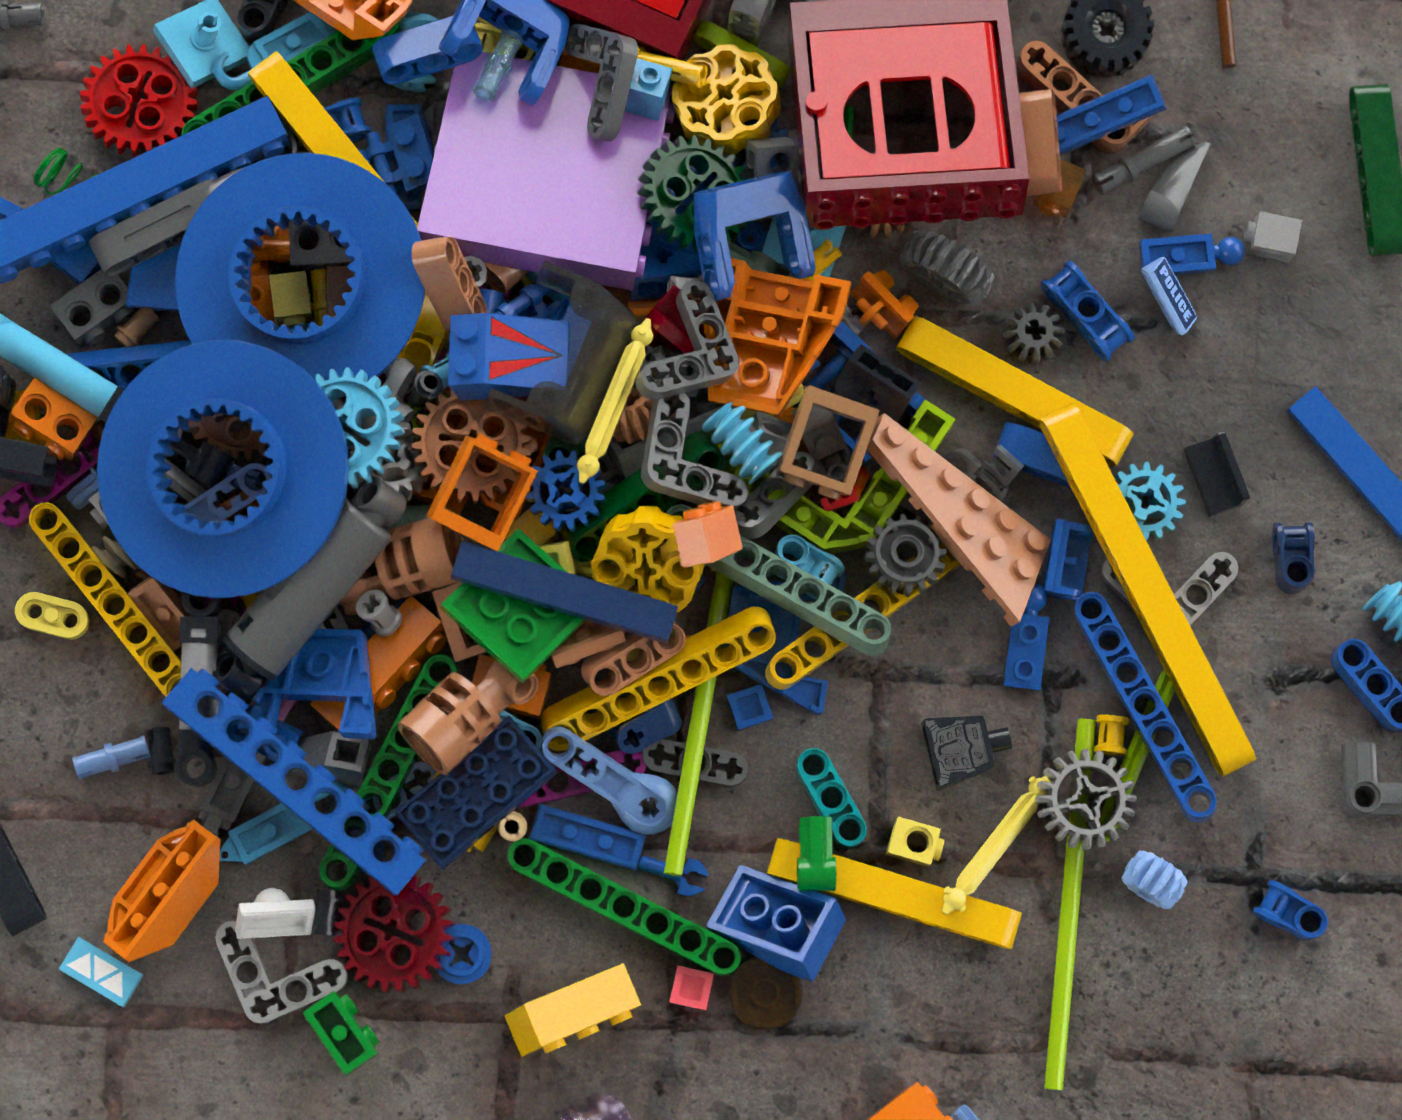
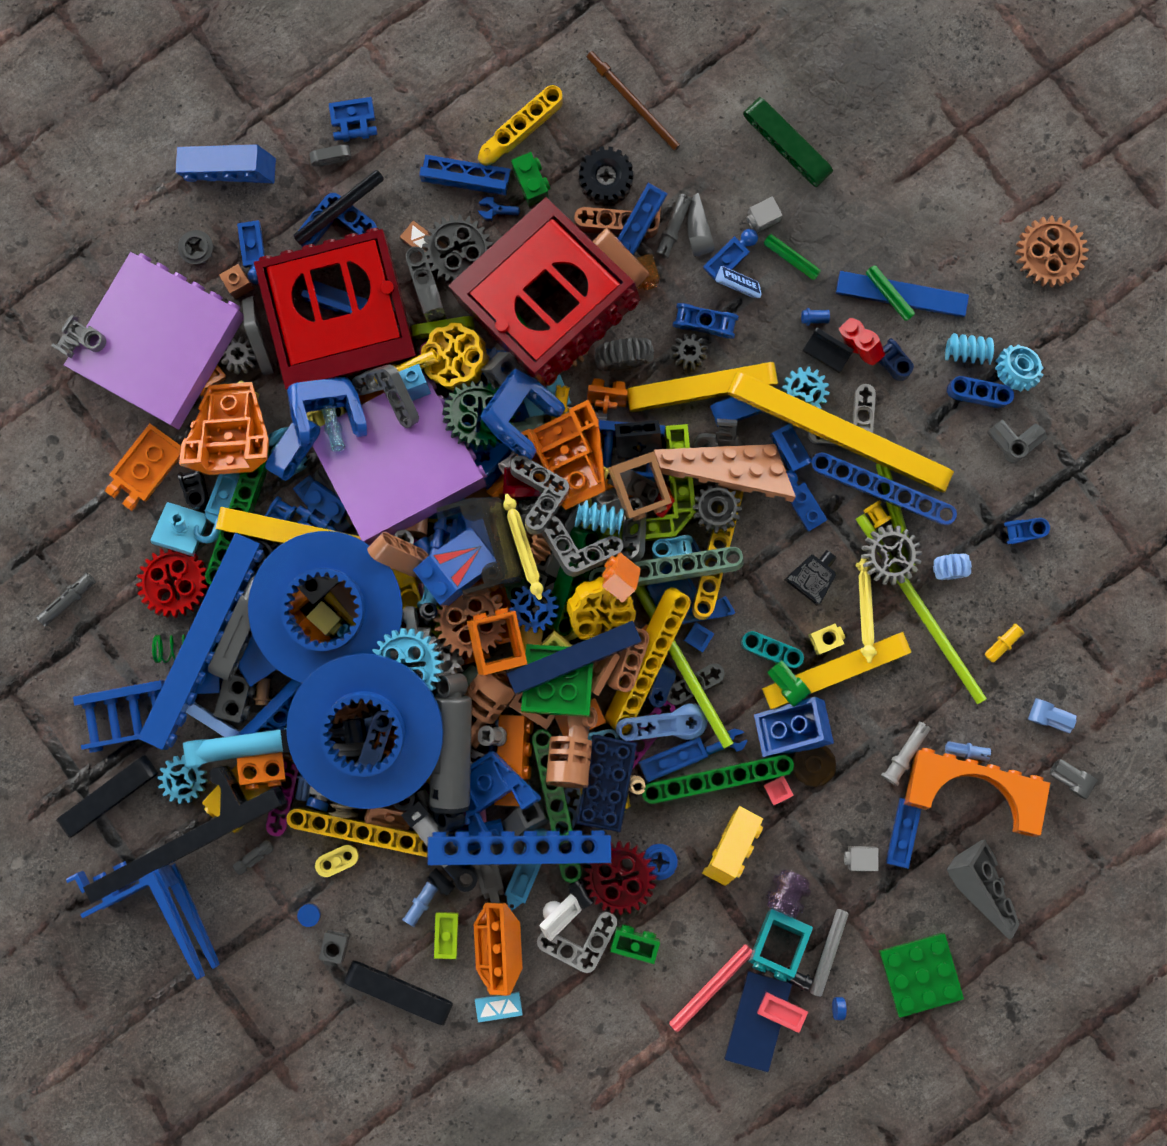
camera: 30 degrees left, 5 degrees up
none -> light blue beam [186,702,240,737]
none -> blue tile [306,797,329,812]
none -> lime plate [434,912,459,959]
none -> green axle [764,234,821,280]
none -> blue pin [801,308,830,326]
none -> red brick [839,318,885,365]
none -> green axle [866,265,915,321]
none -> light grey pin [881,721,931,786]
none -> yellow axle [985,624,1025,662]

